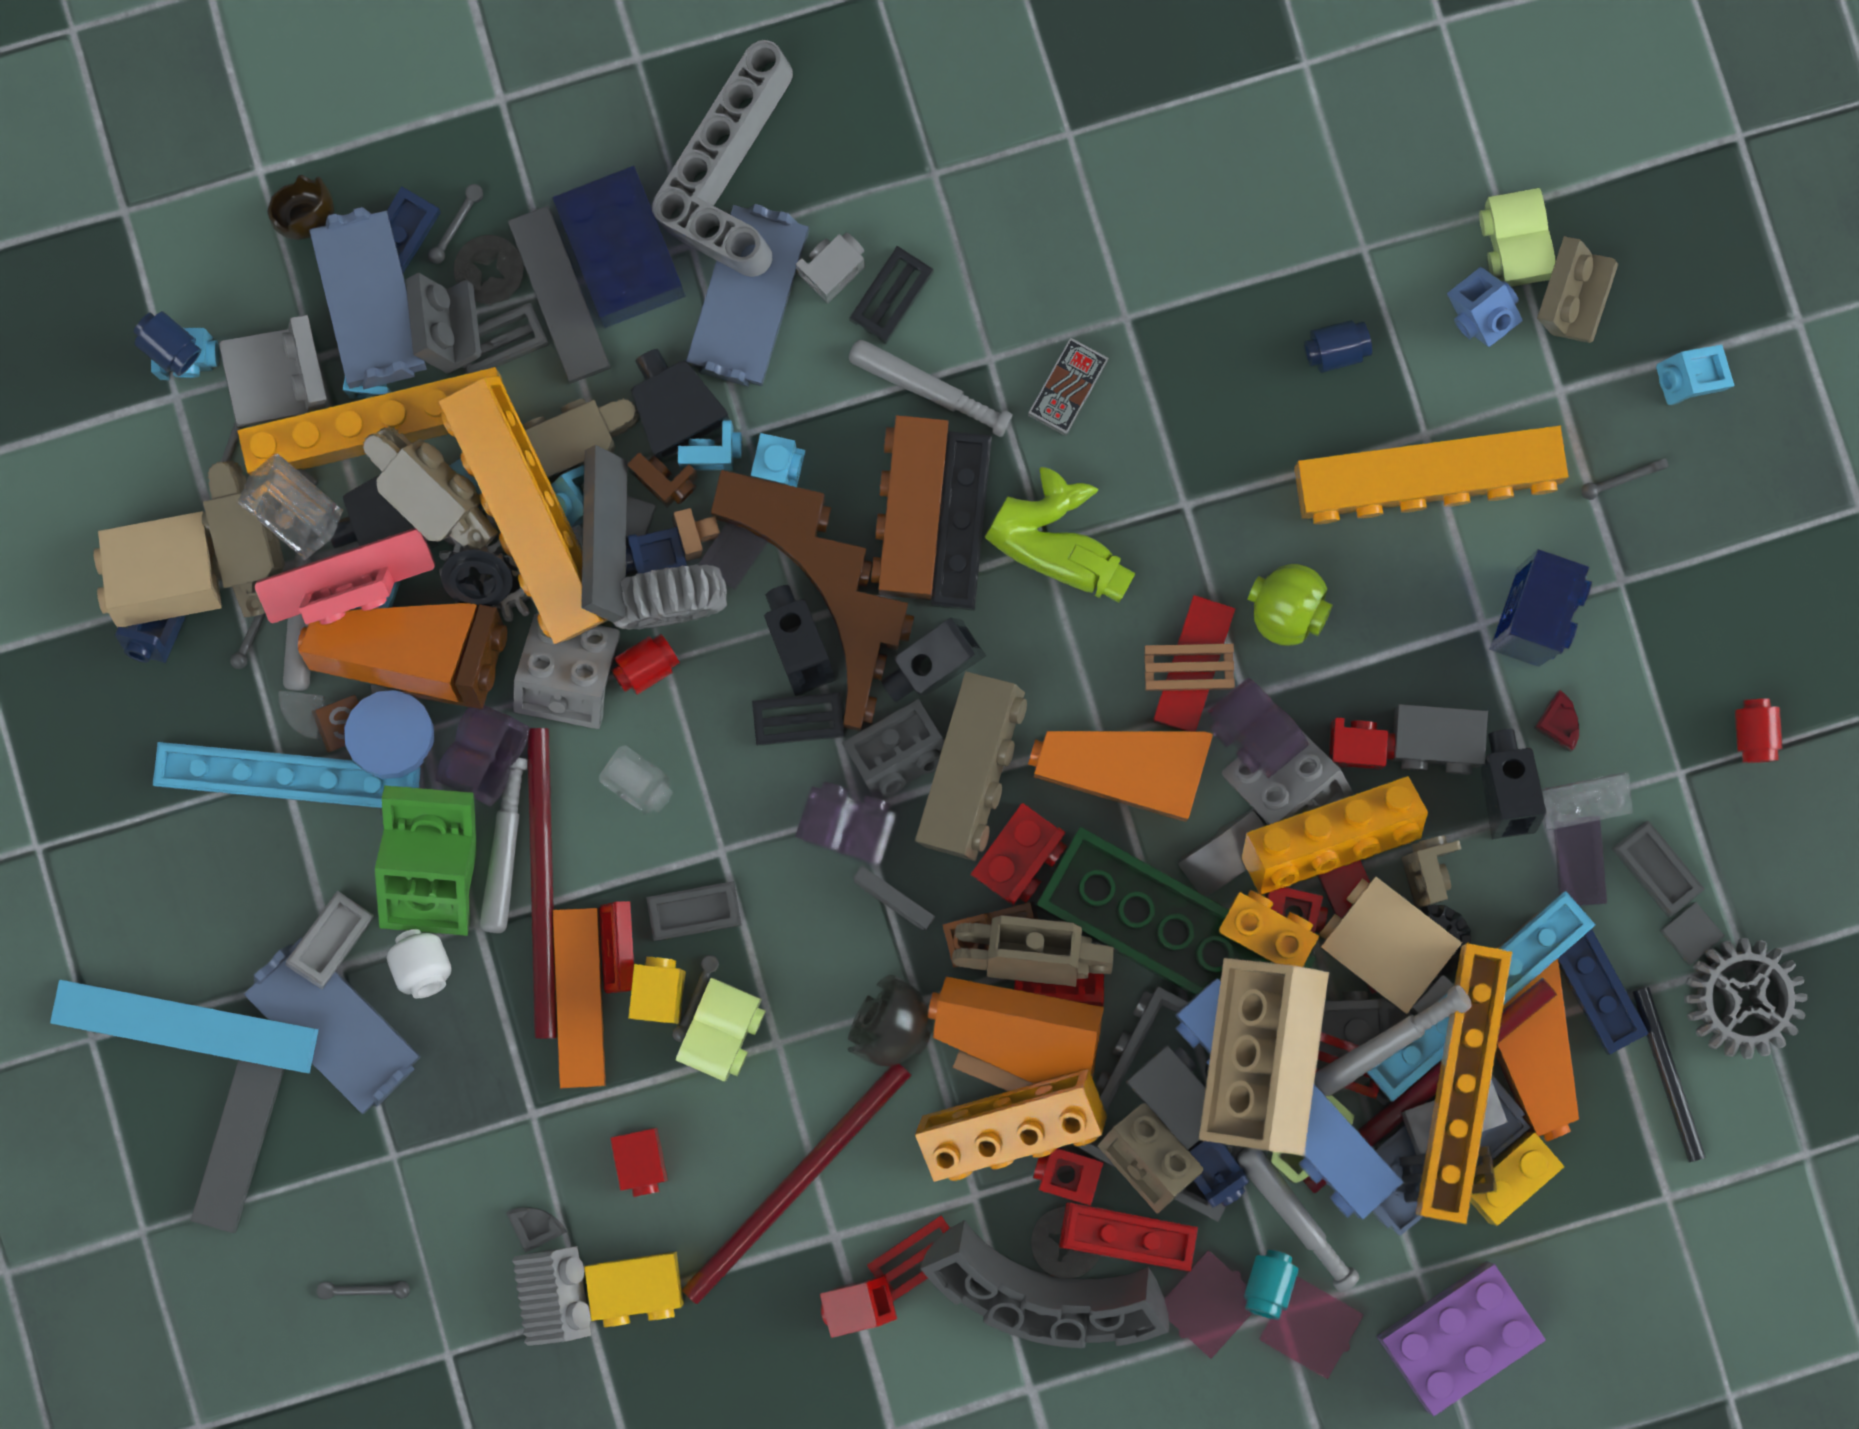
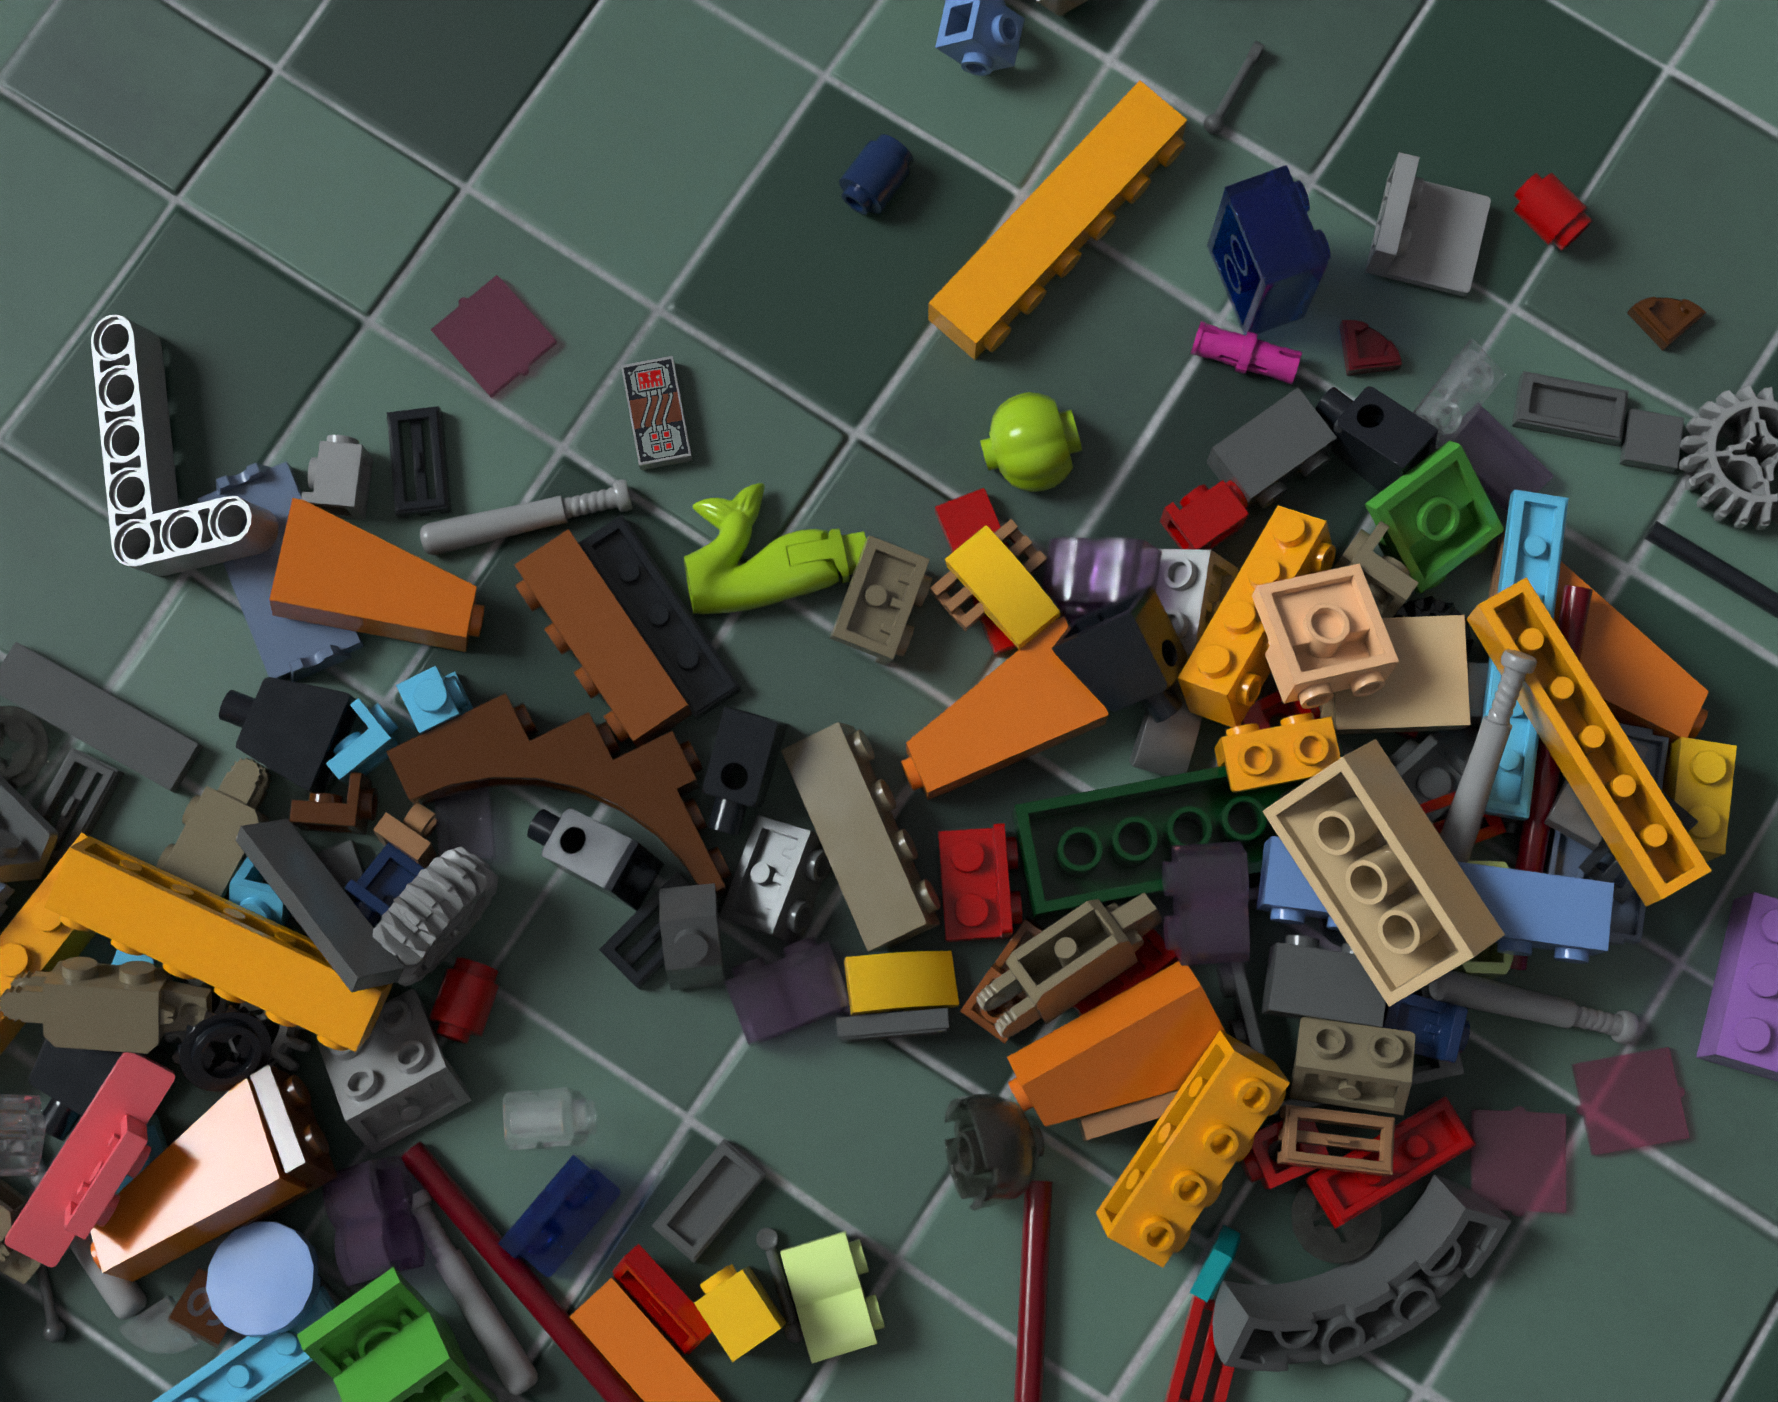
camera: 40 degrees left, 5 degrees down
clear blue brick [552,166,686,328] -> none
teal brick [1244,1249,1299,1320] -> none
dark blue plate [1557,929,1649,1055] -> none
none -> orange slope [269,498,485,652]
none -> clear pink piece [431,275,557,398]
none -> clear blue bracket [498,1154,621,1277]
none -> dark grey slope [659,883,726,990]
none -> dark tan bracket [829,535,932,666]
none -> yellow slope [844,951,959,1016]
none -> yellow slope [945,525,1061,650]
none -> black torso [1052,585,1188,723]
none -> clear purple brick [1162,841,1250,966]
none -> teal tile [1189,1224,1241,1302]
none -> dark pink pin [1190,321,1302,385]
none -> light nougat plate [1252,563,1399,709]
none -> medium nougat tile [1277,1105,1395,1176]
none -> light grey bracket [1365,152,1491,296]
none -> bright green plate [1365,440,1504,594]
none -> reddish brown tile [1627,297,1706,351]

